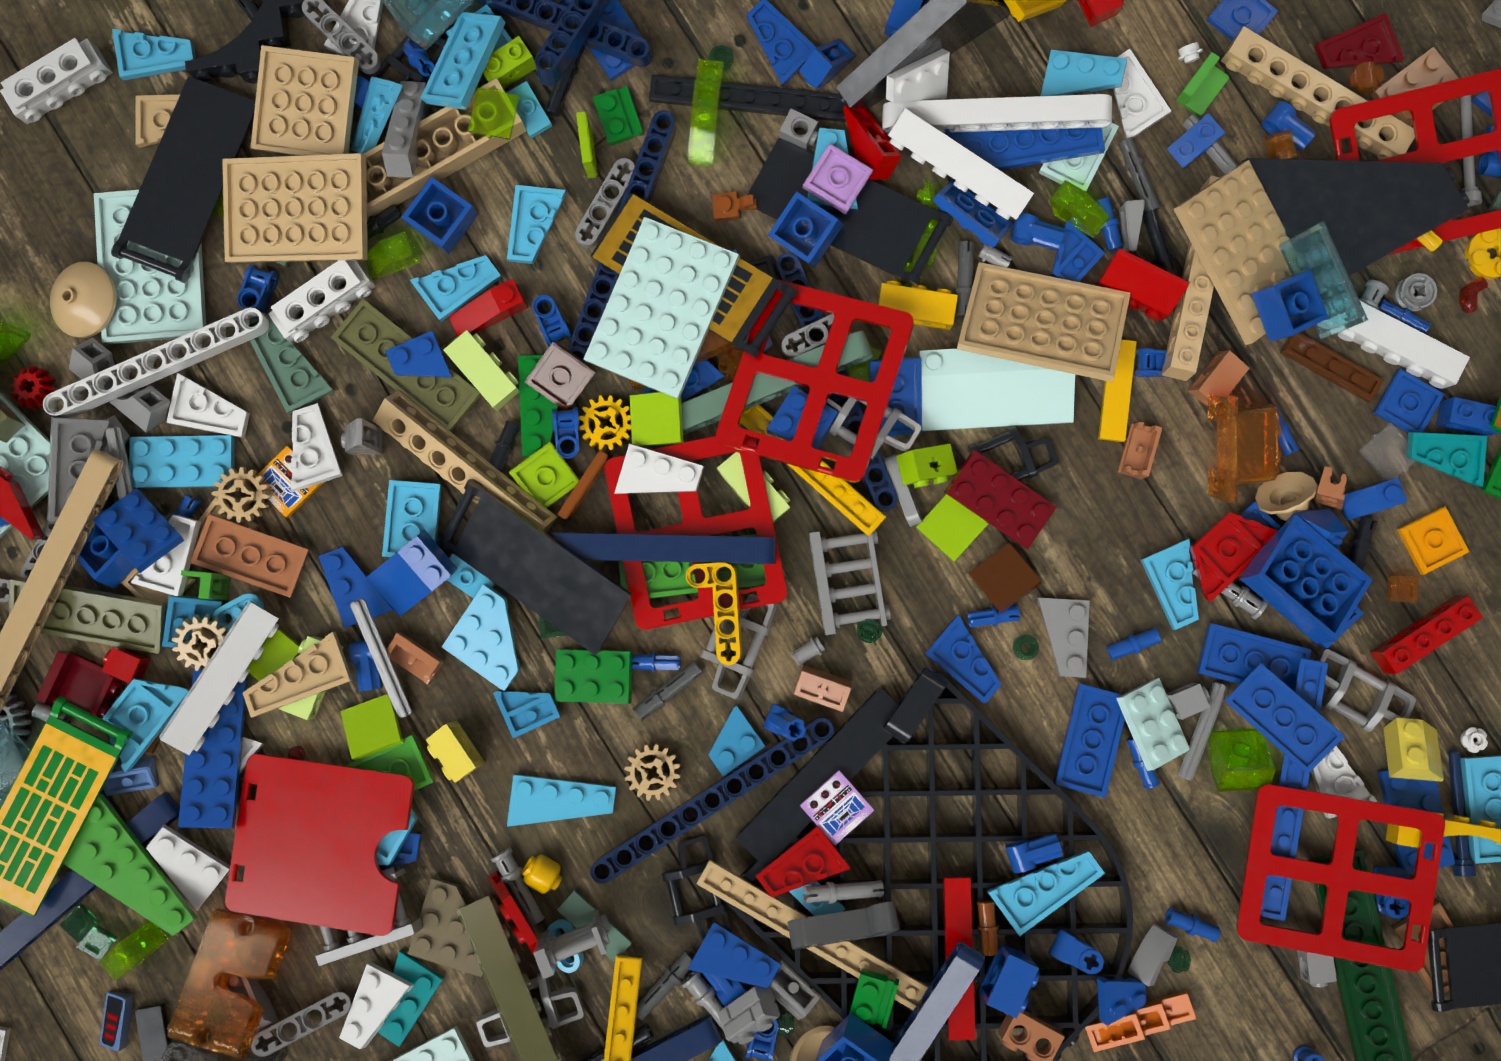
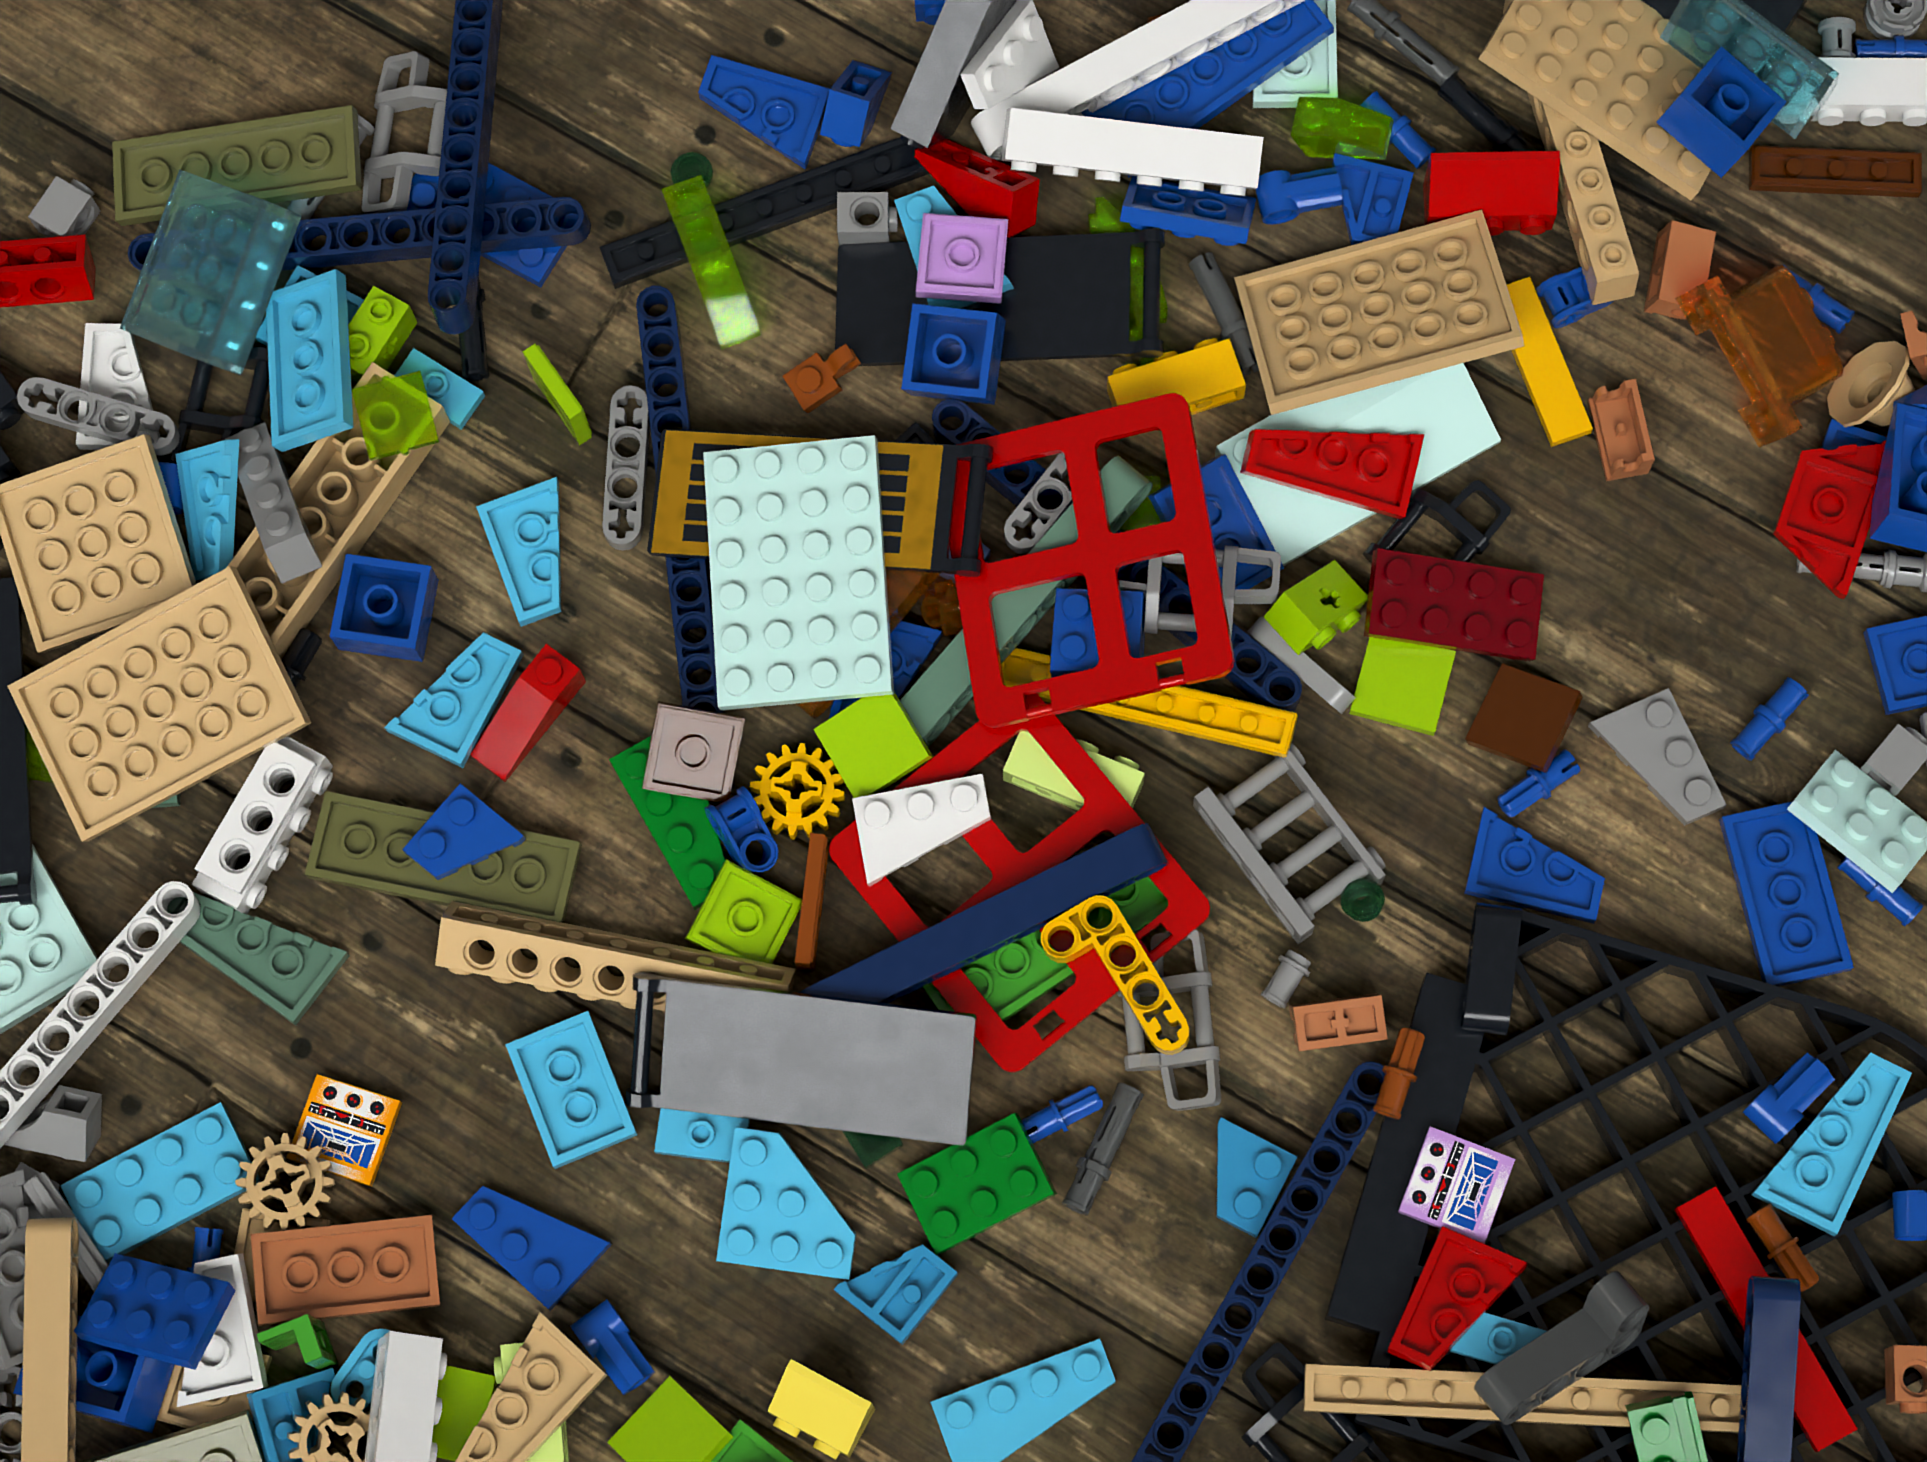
camera: 25 degrees left, 10 degrees down
white wing [167,373,250,438] -> none
blue piece [237,264,278,313] -> none
white wing [291,403,343,492] -> none
light grey slope [341,418,382,455] -> none
light grey axle [350,598,412,718] -> none
clear neon green slope [365,231,420,280] -> none
blue slope [366,530,458,616] -> none
nougat hinge [386,633,445,685] -> none
blue axle [403,41,435,76] -> none
yellowish green brick [444,330,519,411] -> none
black axle [489,420,521,471] -> none
blue piece [532,295,572,347] -> none
green plate [593,85,644,147] -> none
tan gear [624,743,681,801] -> none
blue piece [762,703,806,741] -> none
light grey pin [803,880,884,904] -> none
light grey pin [978,244,1012,268] -> none
blue brick [978,942,1040,1019] -> none
clear green plate [1012,635,1039,660] -> none
light grey slope [1119,200,1145,254] -> none
medium azure wing [1140,539,1199,630] -> none
none -> red wing [1240,429,1425,519]
none -> dark orange axle [1373,1028,1425,1119]

